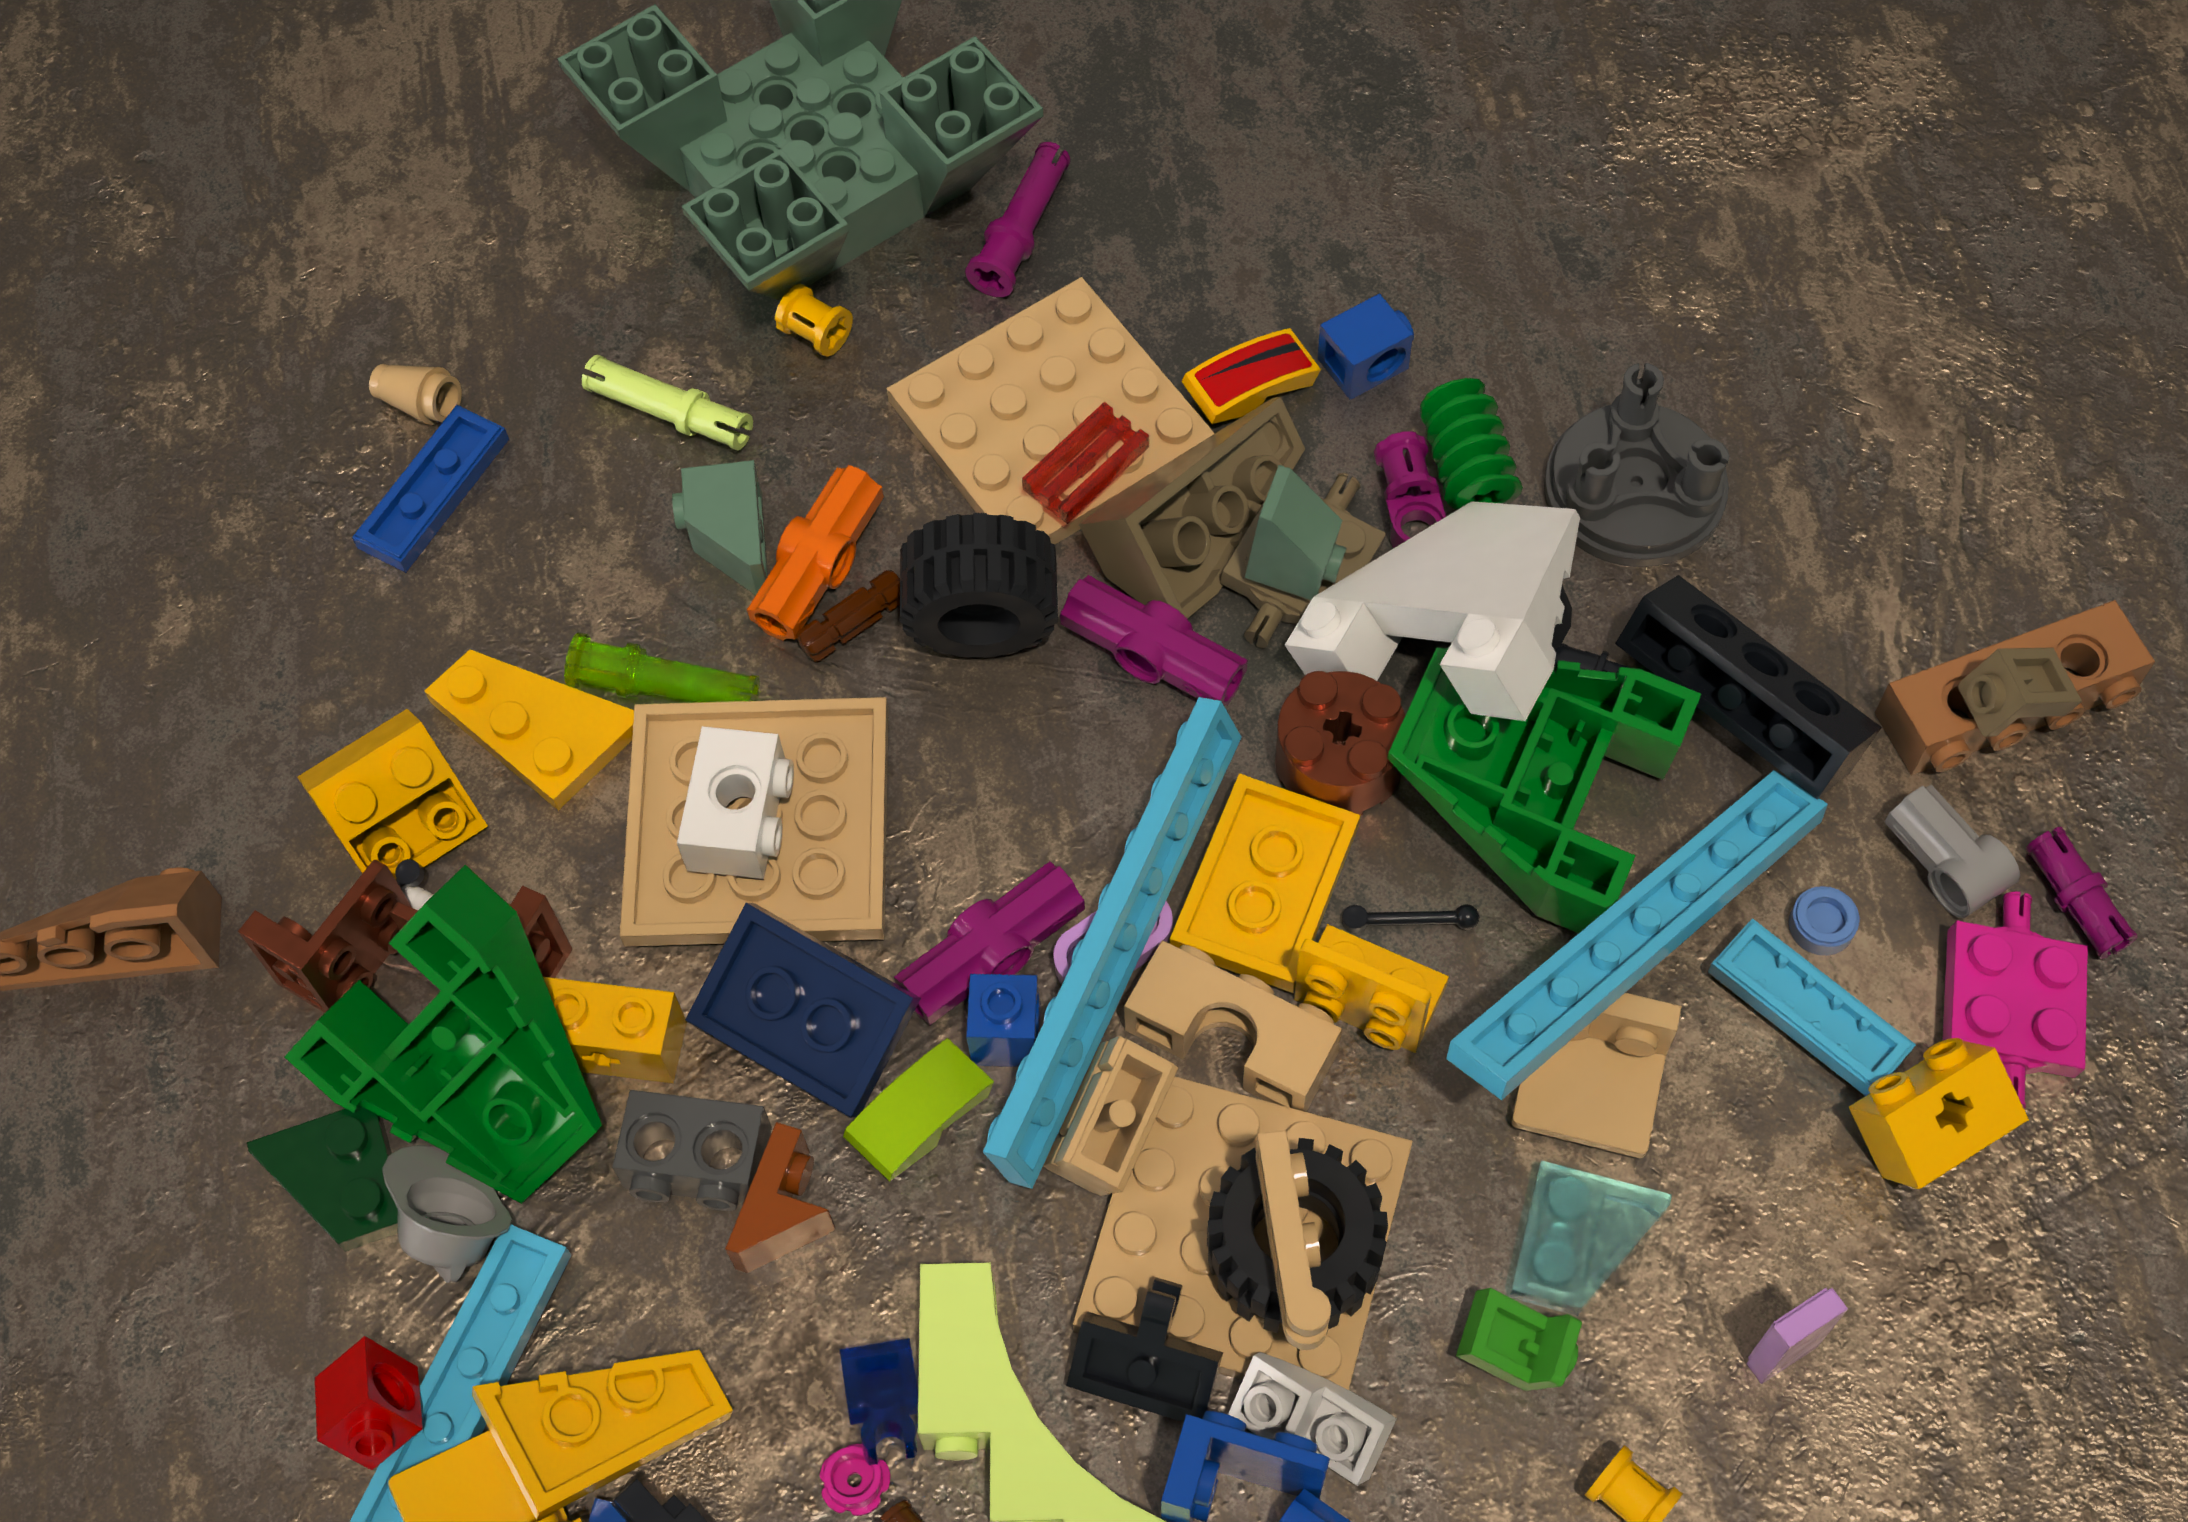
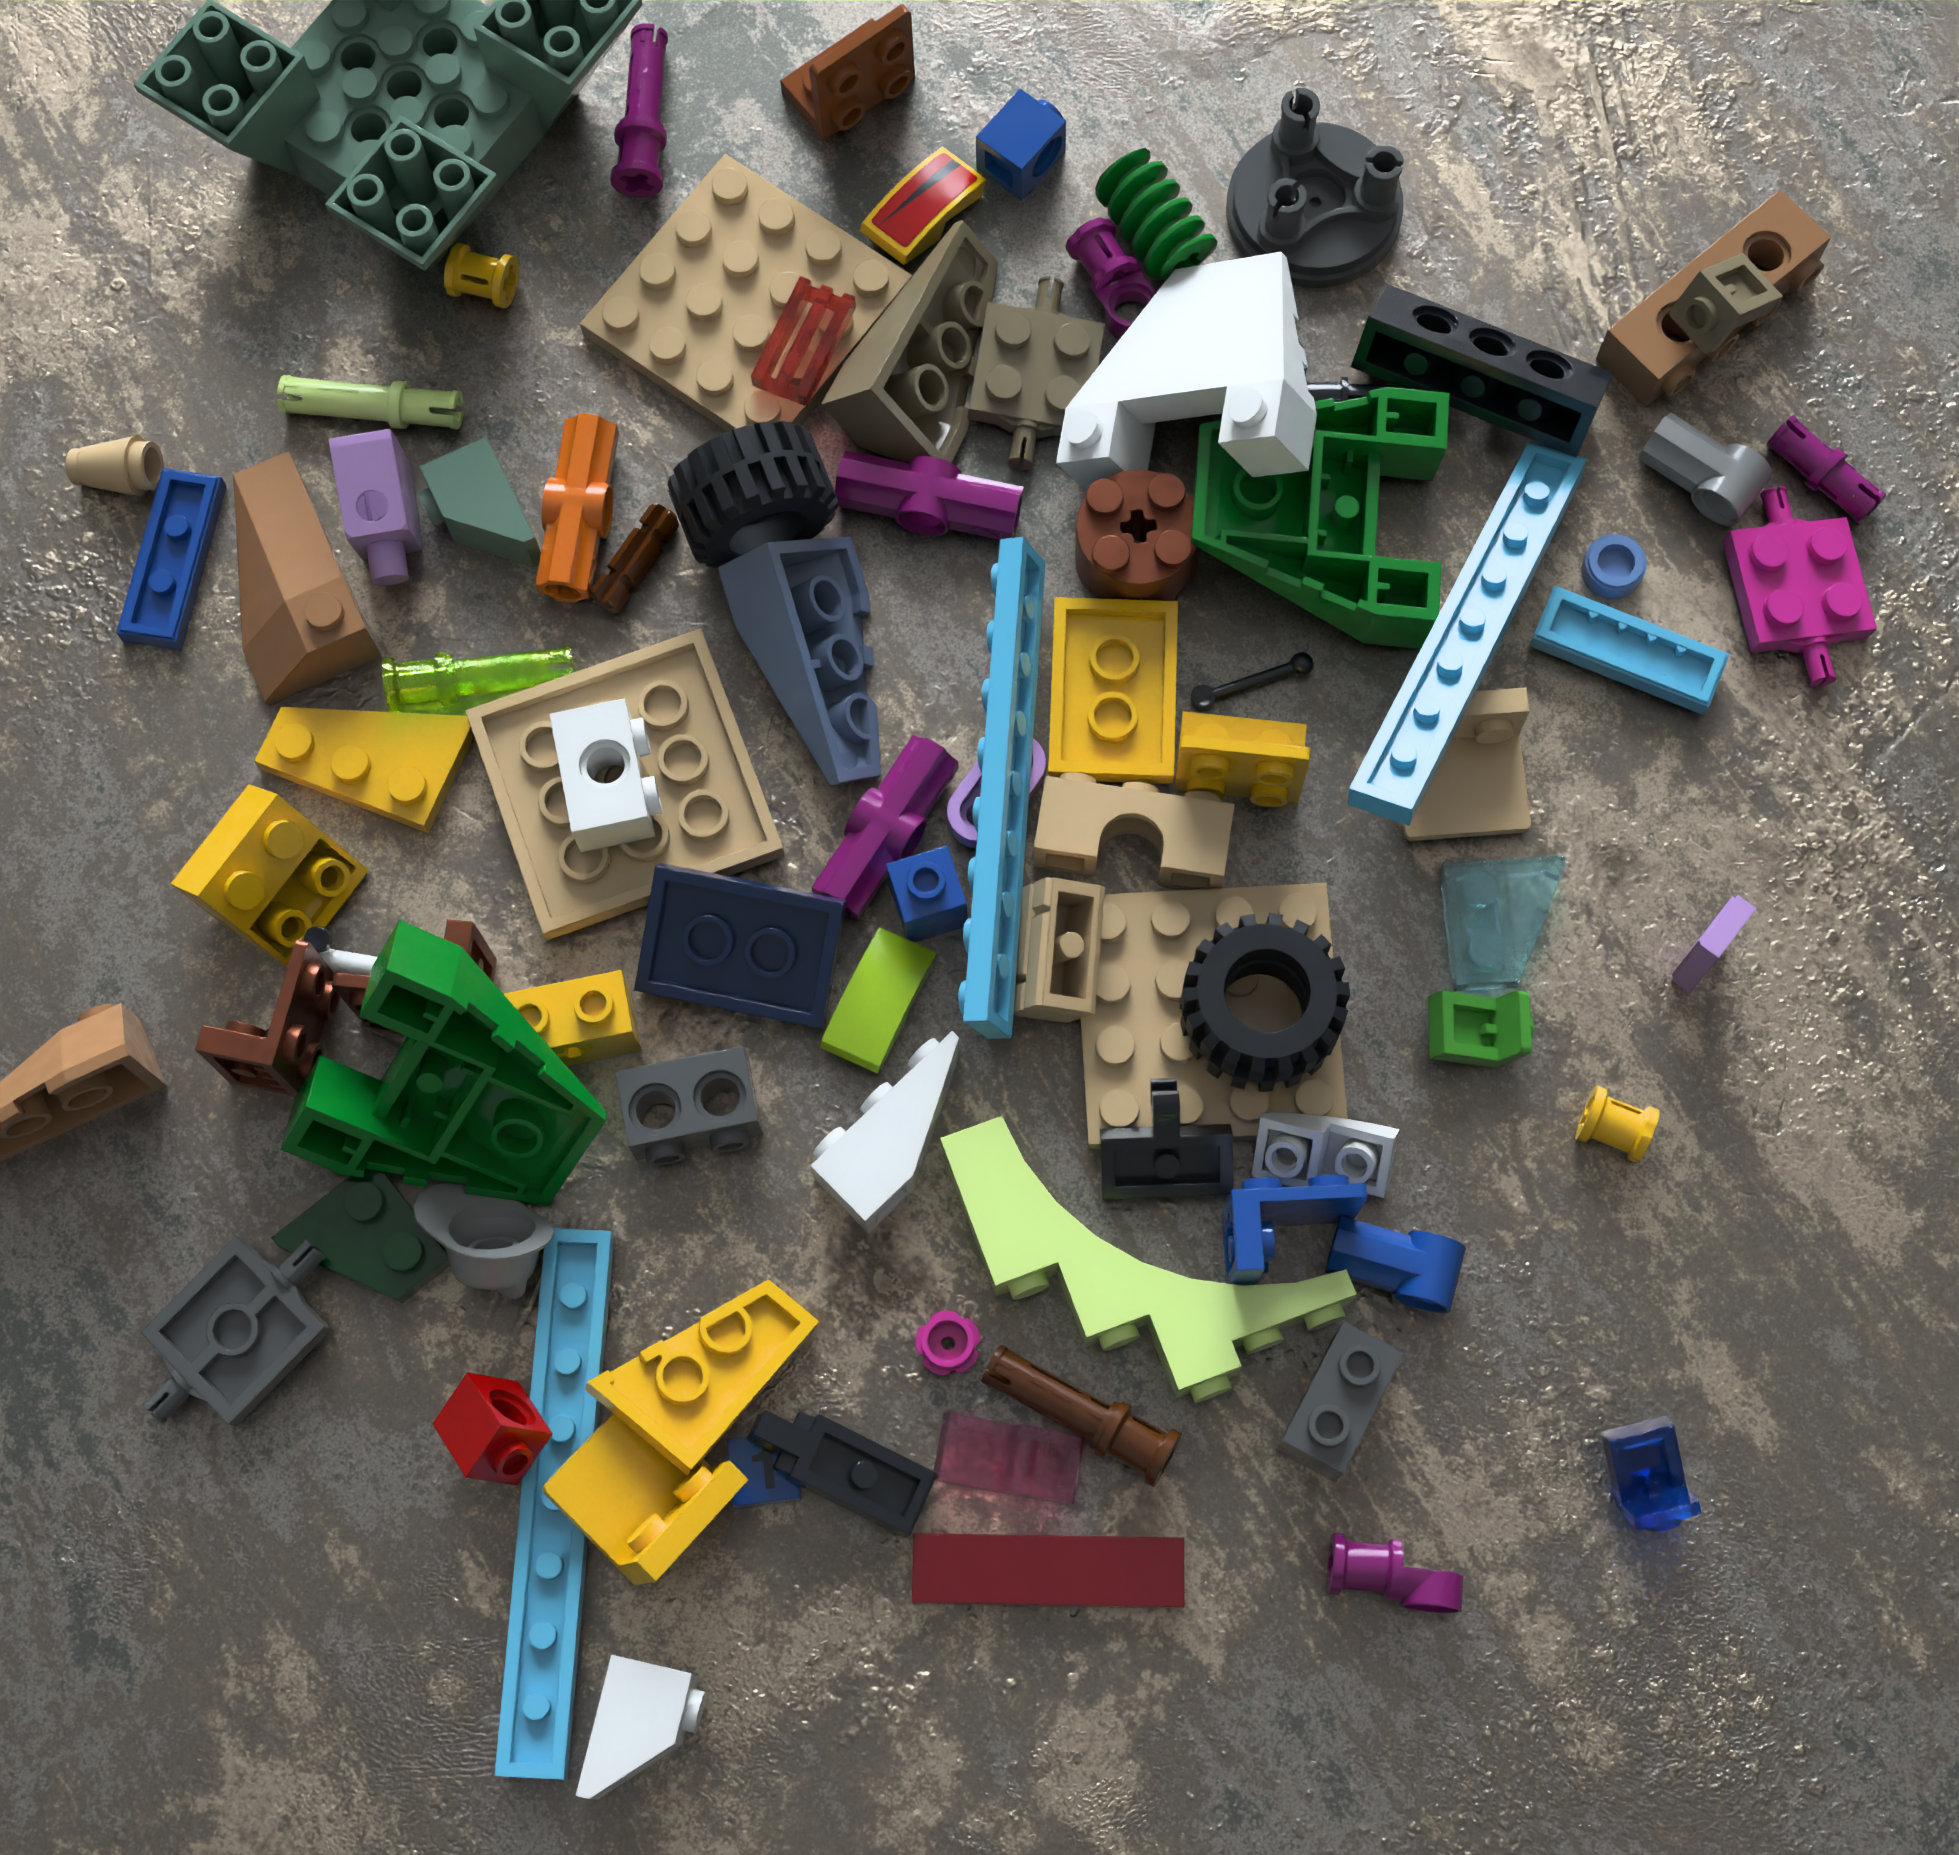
camera: 20 degrees left, 10 degrees up
dark orange slope [725,1122,836,1273] -> none
clear blue plate [840,1338,918,1465] -> none
sand green slope [1245,465,1347,600] -> none
tan plate [1256,1130,1331,1350] -> none
yellow brick [1849,1038,2029,1189] -> none
none -> dark grey plate [140,1236,332,1426]
none -> medium nougat wedge [233,451,381,706]
none -> lavender torso [328,429,422,586]
none -> sand blue wedge [718,536,881,786]
none -> dark orange bracket [780,4,915,141]
none -> white slope [810,1031,960,1234]

